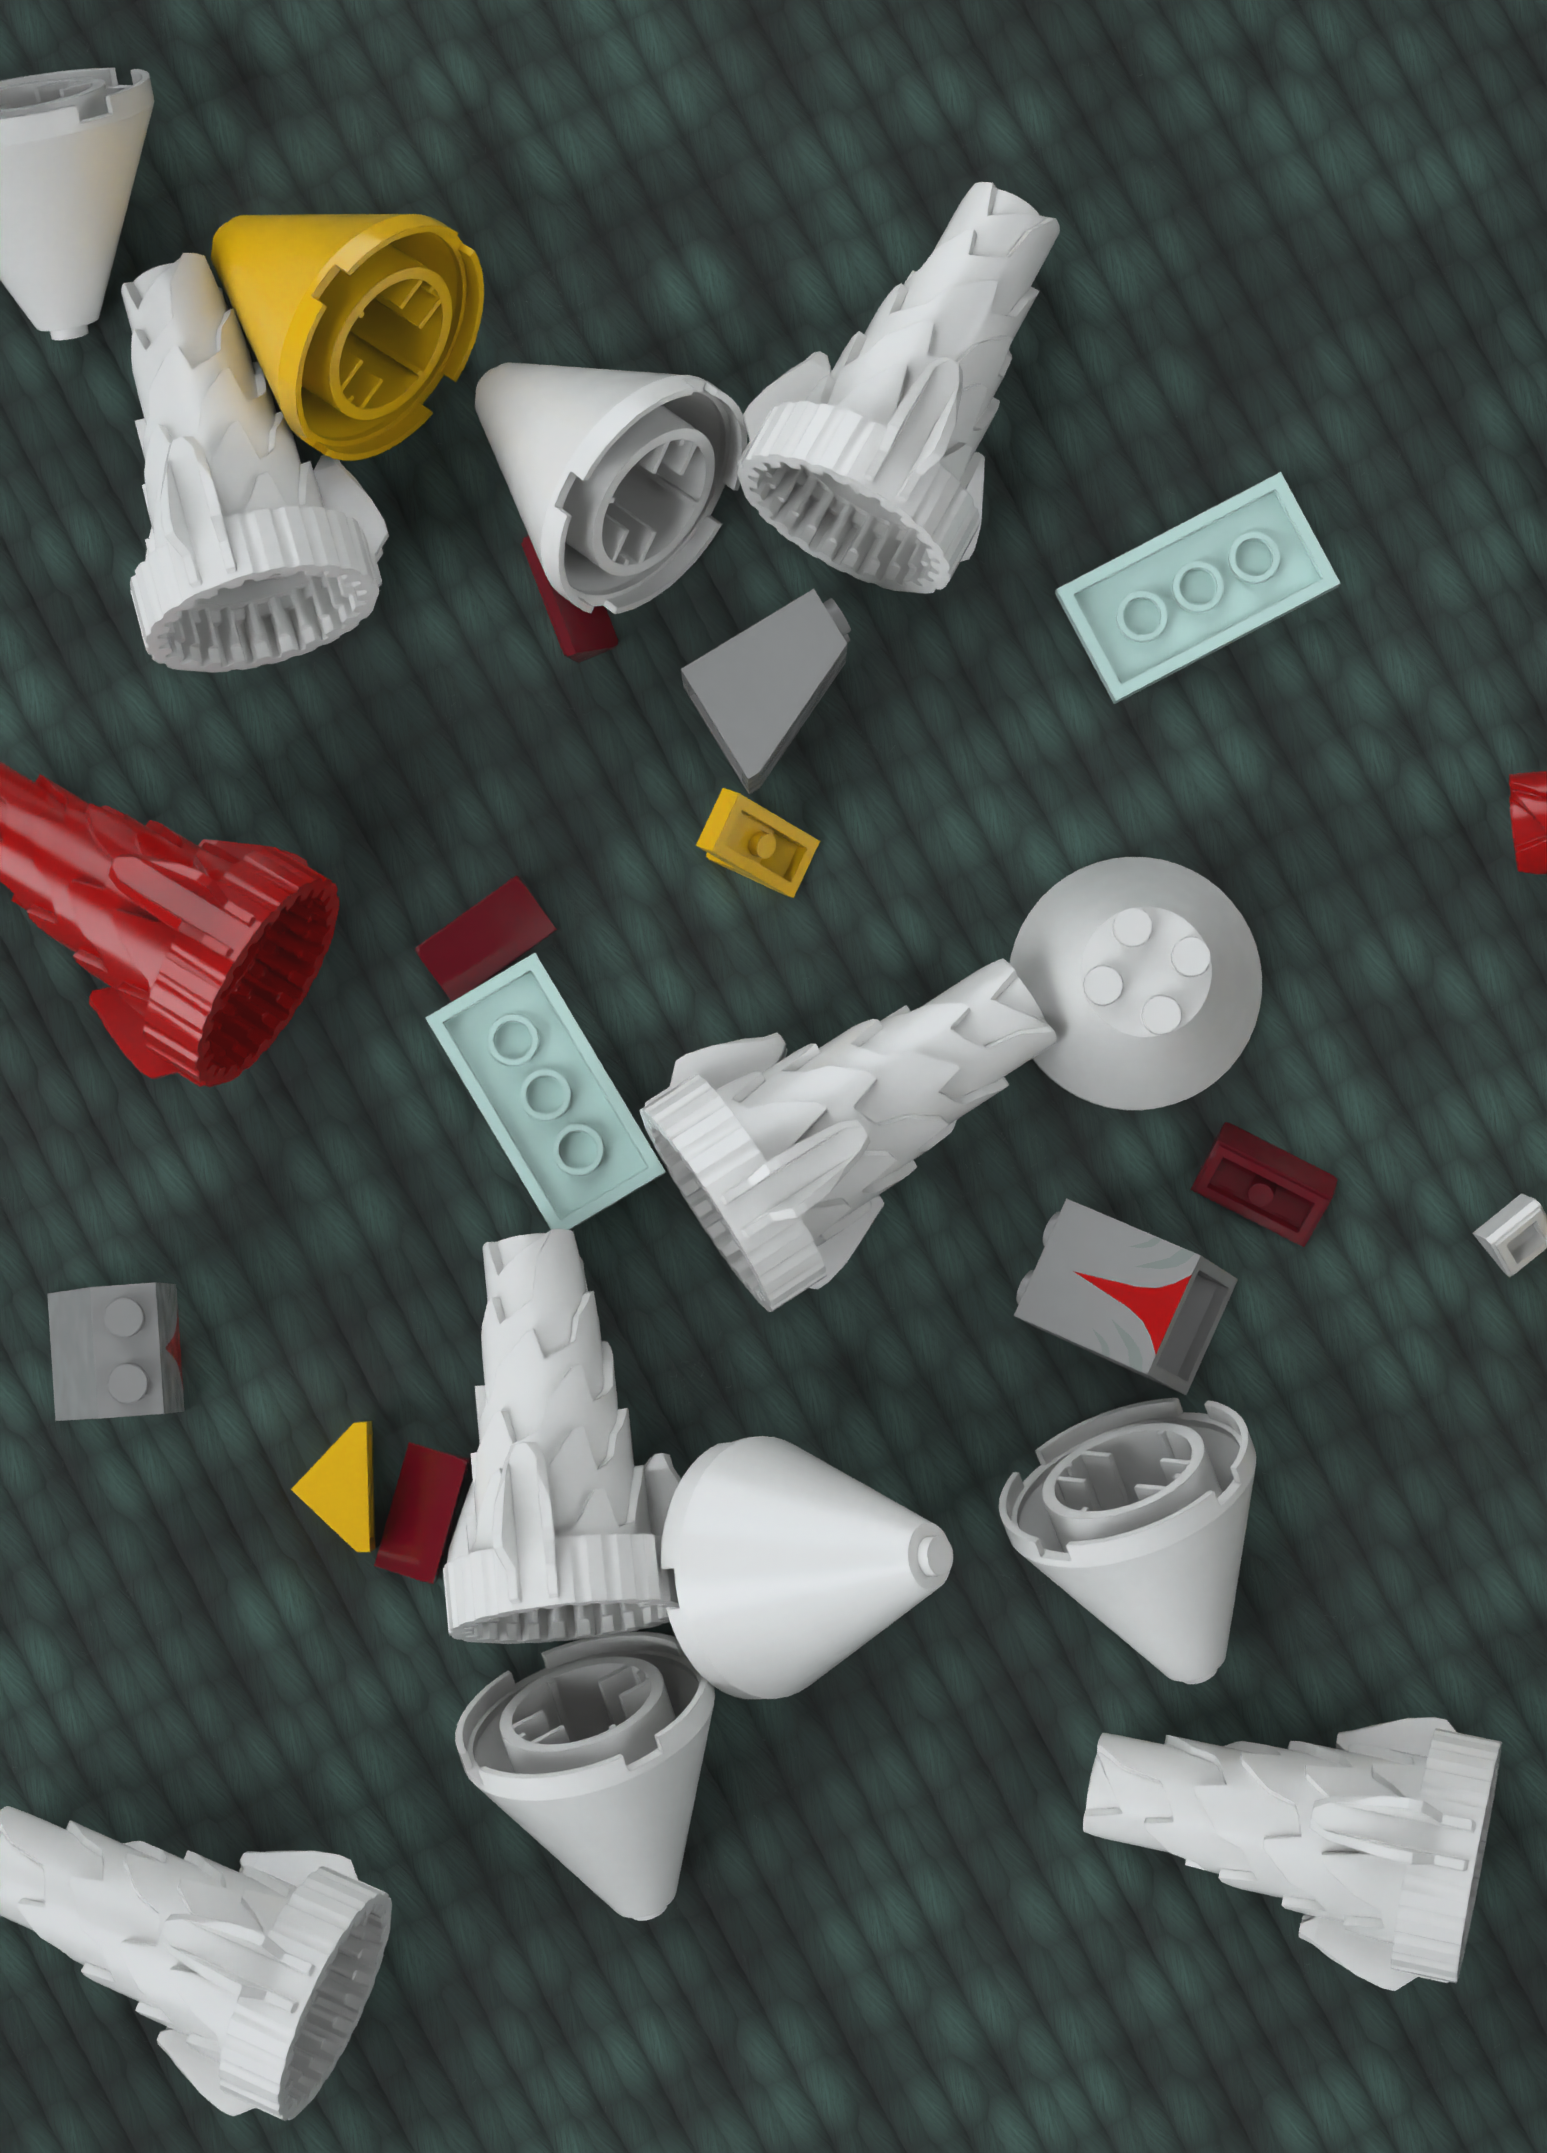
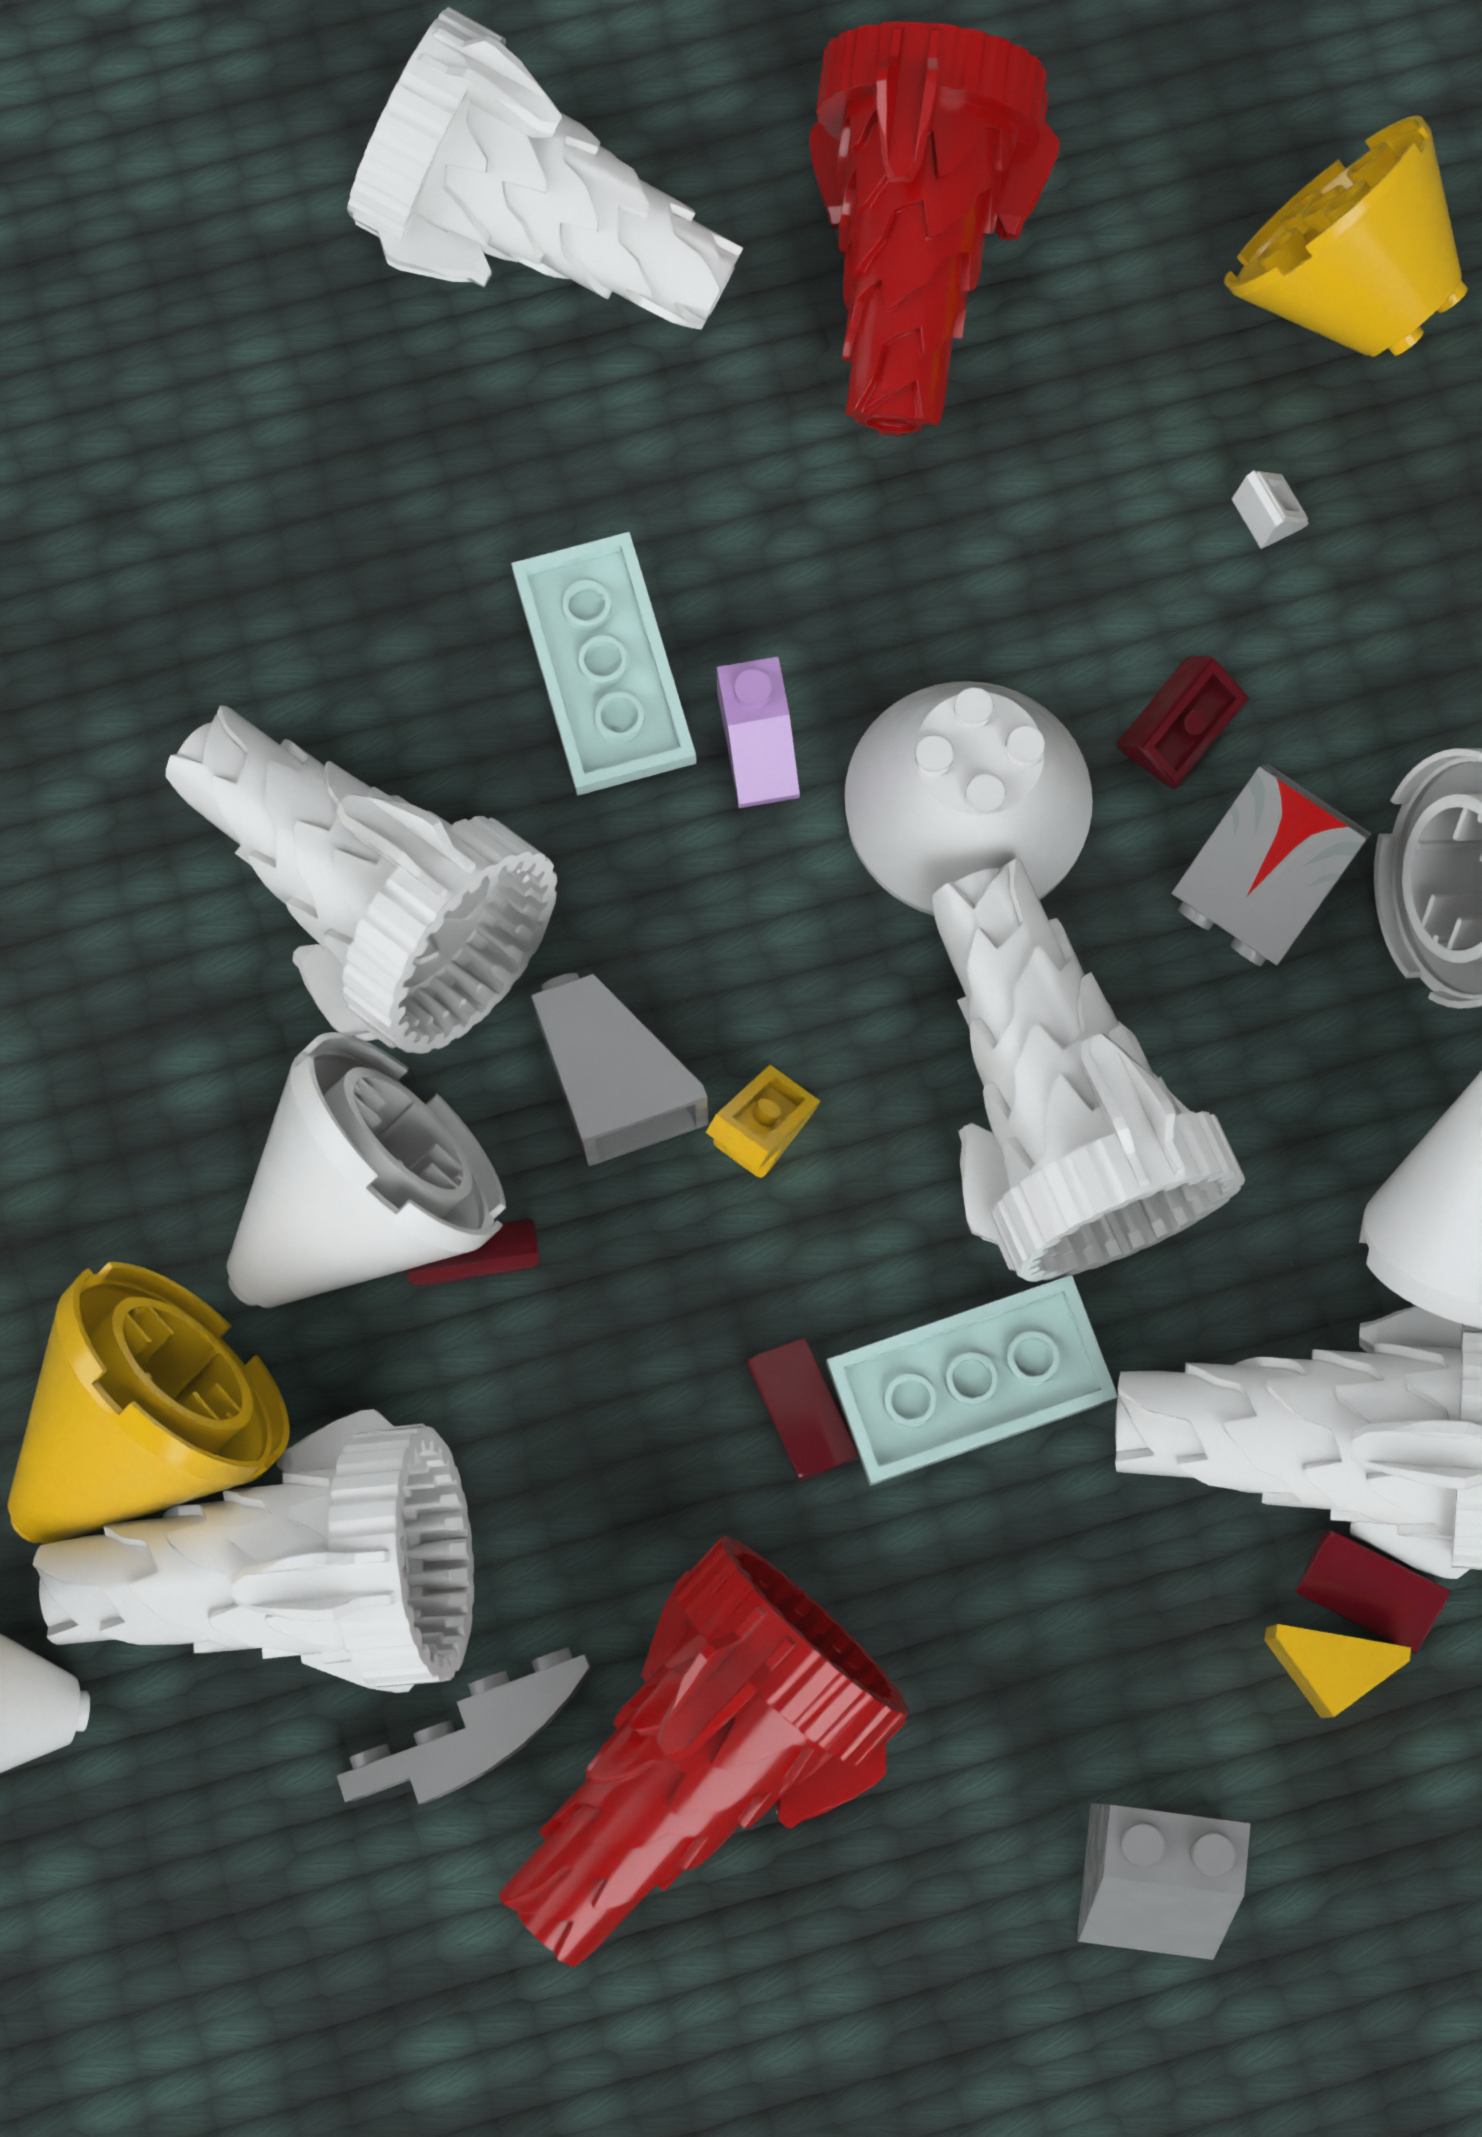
camera: 80 degrees left, 10 degrees down
none -> light grey slope [337,1648,592,1804]
none -> lavender slope [717,657,800,808]

